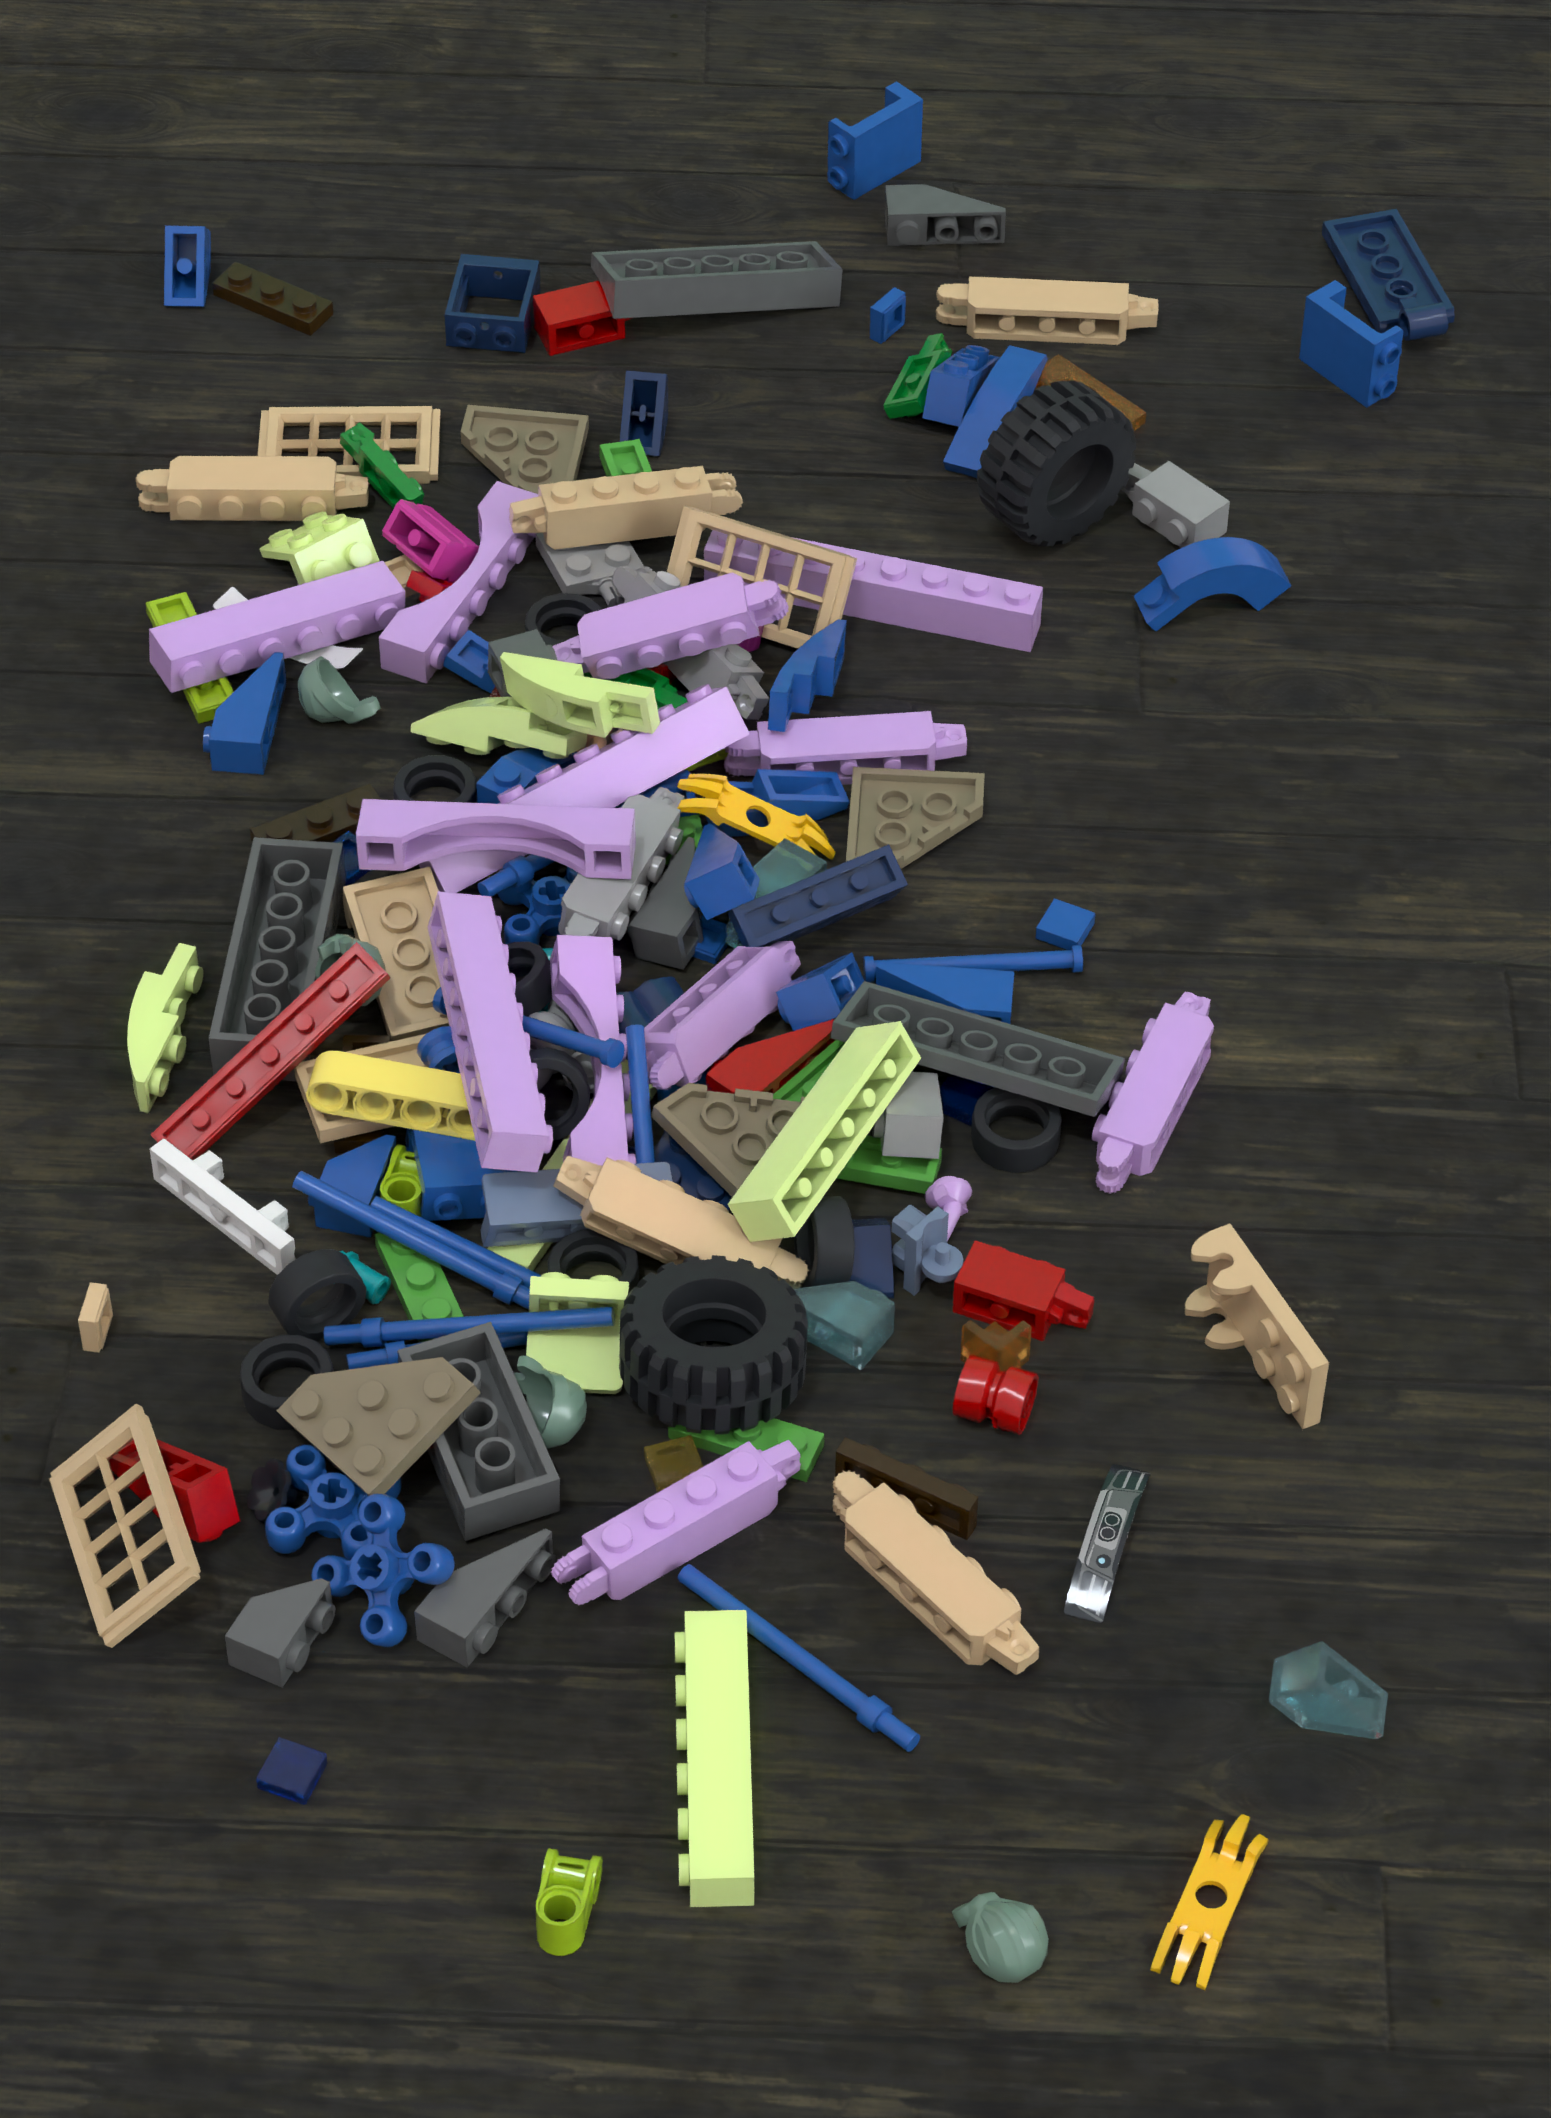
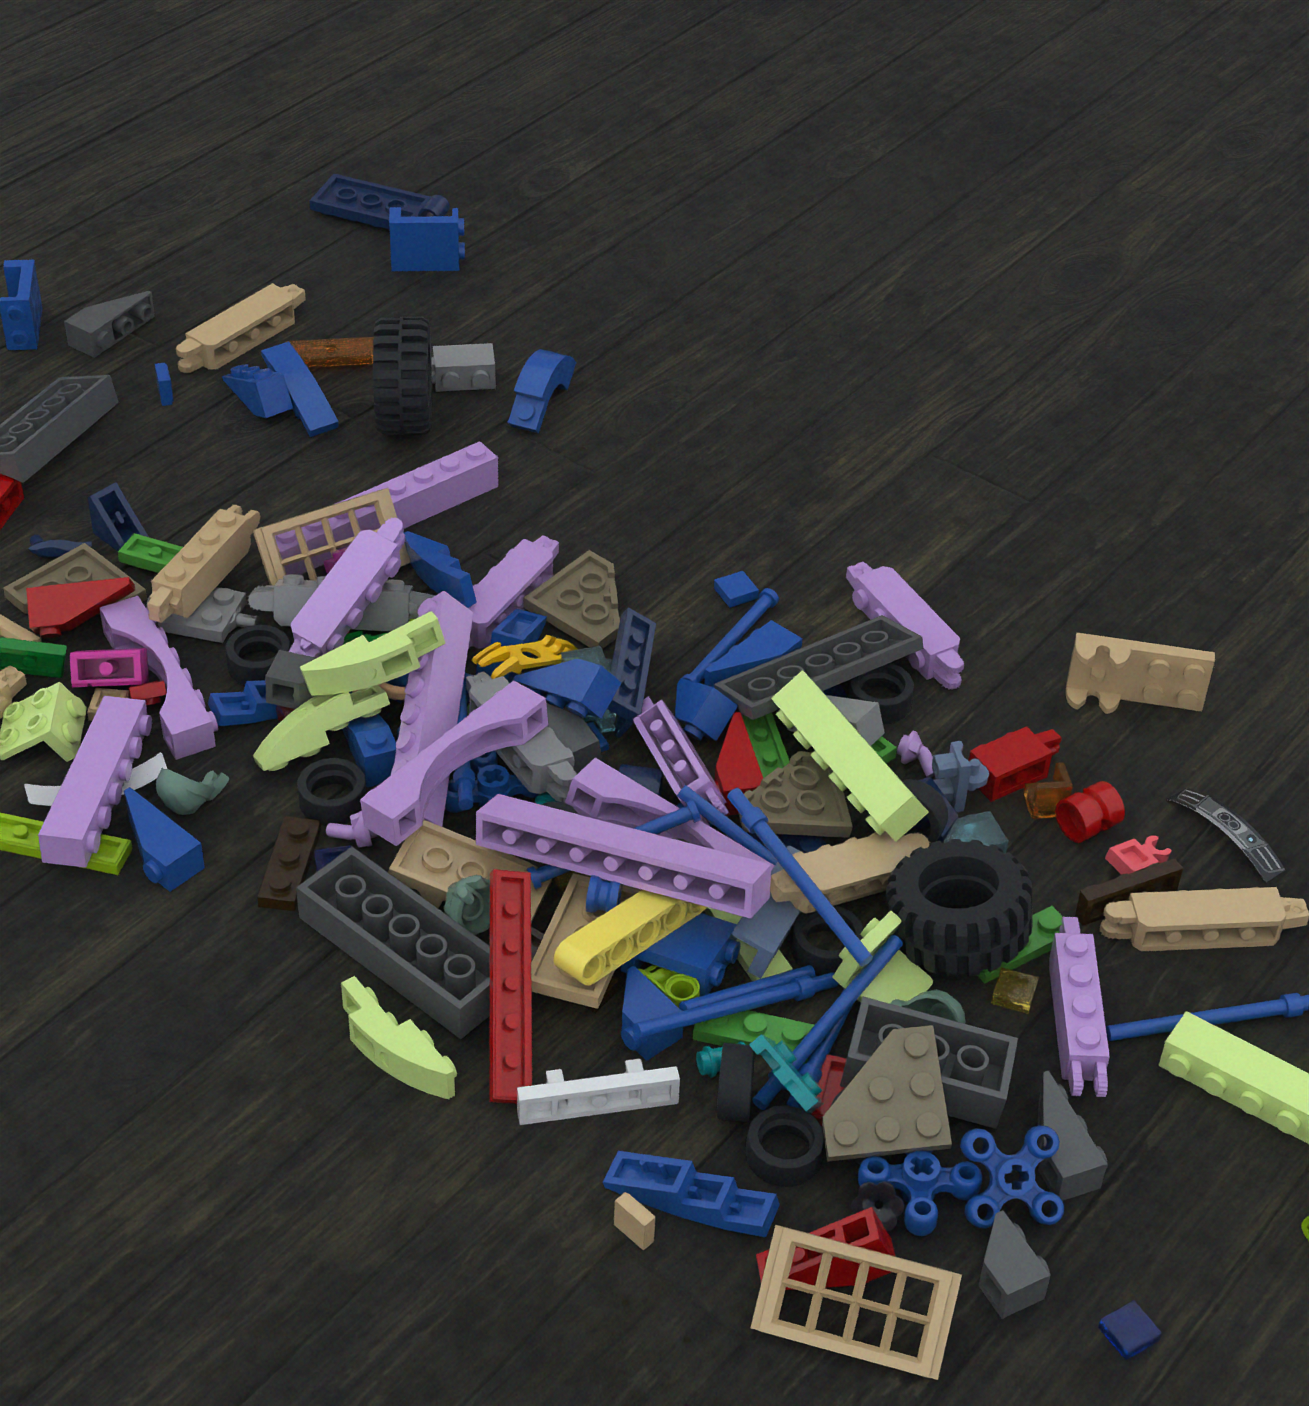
camera: 55 degrees left, 5 degrees down
green hinge [883,333,952,419] -> none
none -> red slope [26,577,135,638]
none -> dark blue bar [28,535,92,558]
none -> blue slope [603,1151,780,1237]
none -> blue bar [727,788,873,967]
none -> teal wing [749,1034,824,1114]
none -> coral plate [1105,836,1172,875]

